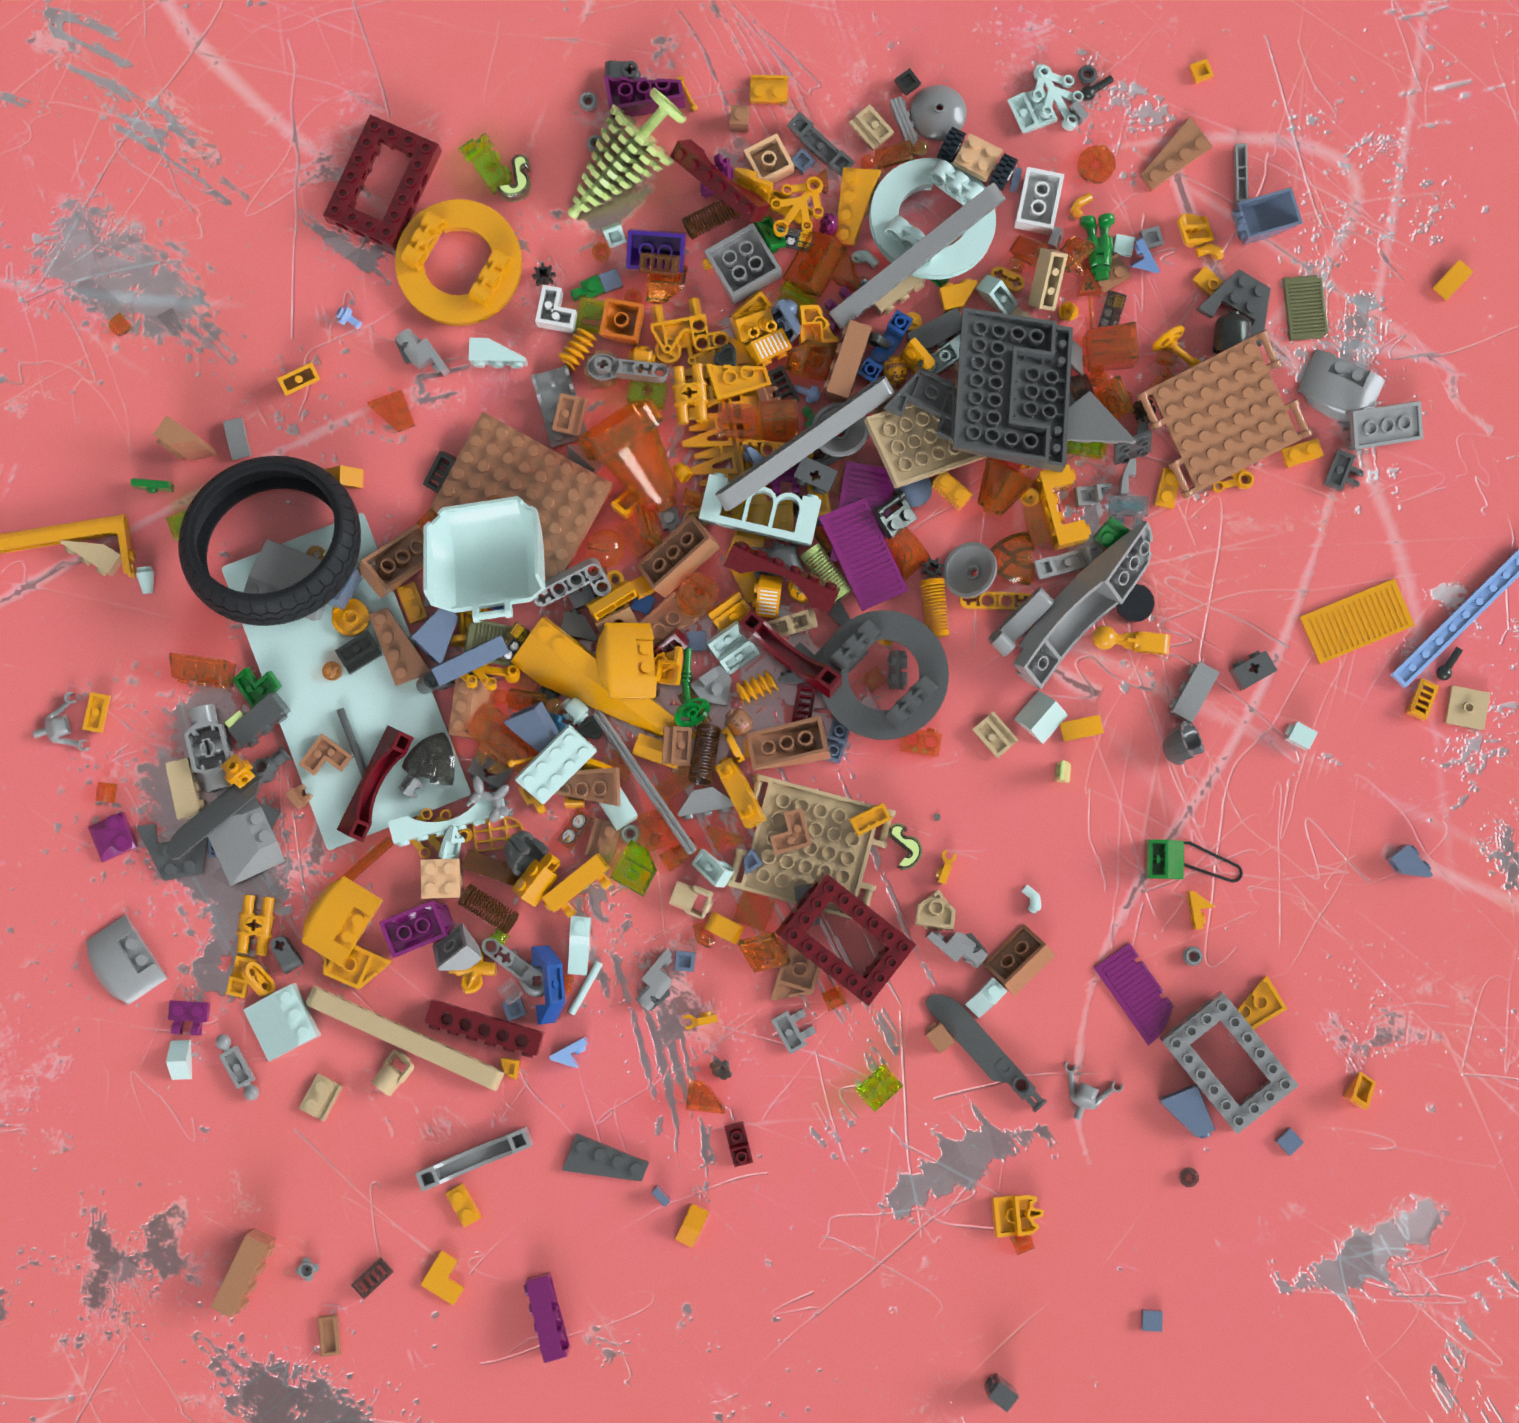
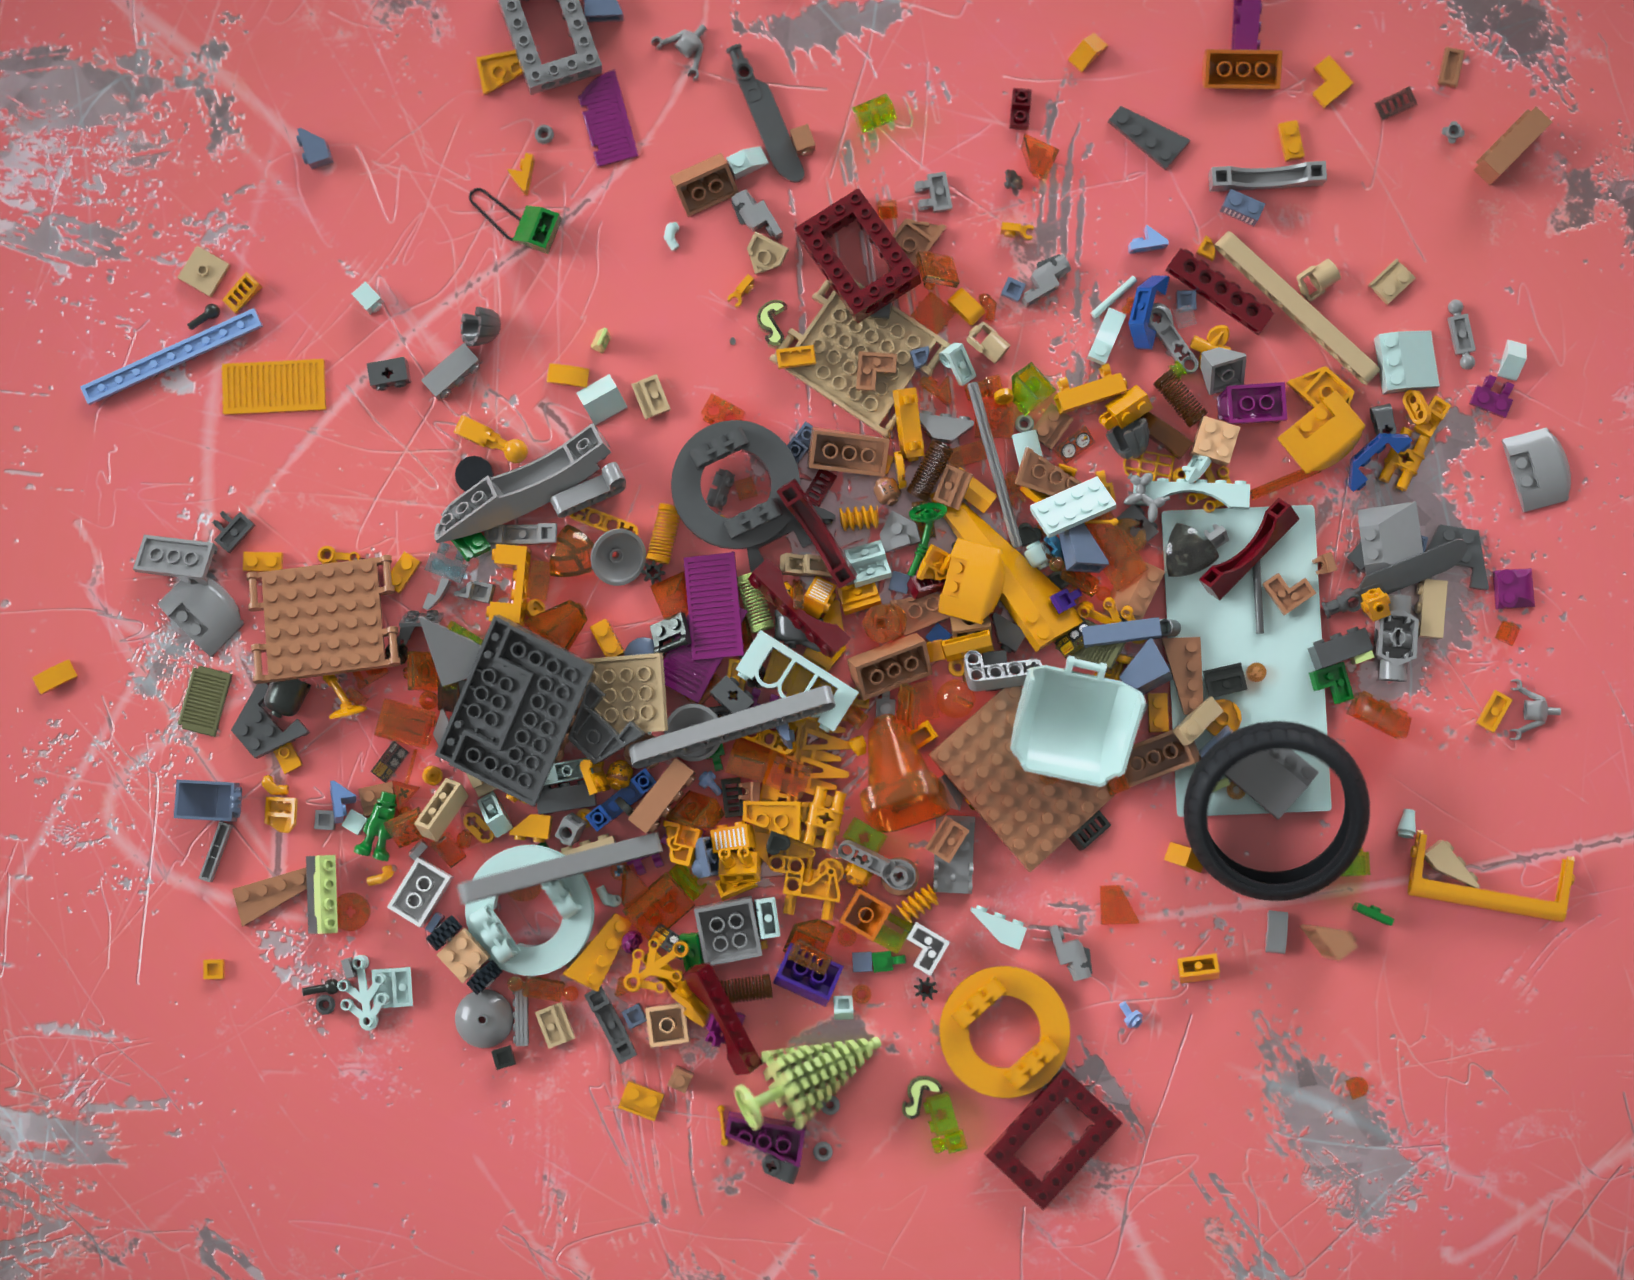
camera: 160 degrees left, 0 degrees up
sand blue tile [652,1185,671,1207] -> none
none -> yellowish green piece [306,855,338,934]
none -> light grey brick [555,812,588,846]
none -> light aqua brick [754,897,780,939]
none -> clear orange axle [792,579,804,610]
none -> light orange tile [994,388,1014,405]
none -> dark purple plate [1050,588,1083,614]
none -> tan slope [1172,696,1224,746]
none -> orange brick [1202,49,1283,89]
none -> sand blue brick [1220,189,1265,226]
none -> blue slope [1348,433,1413,492]

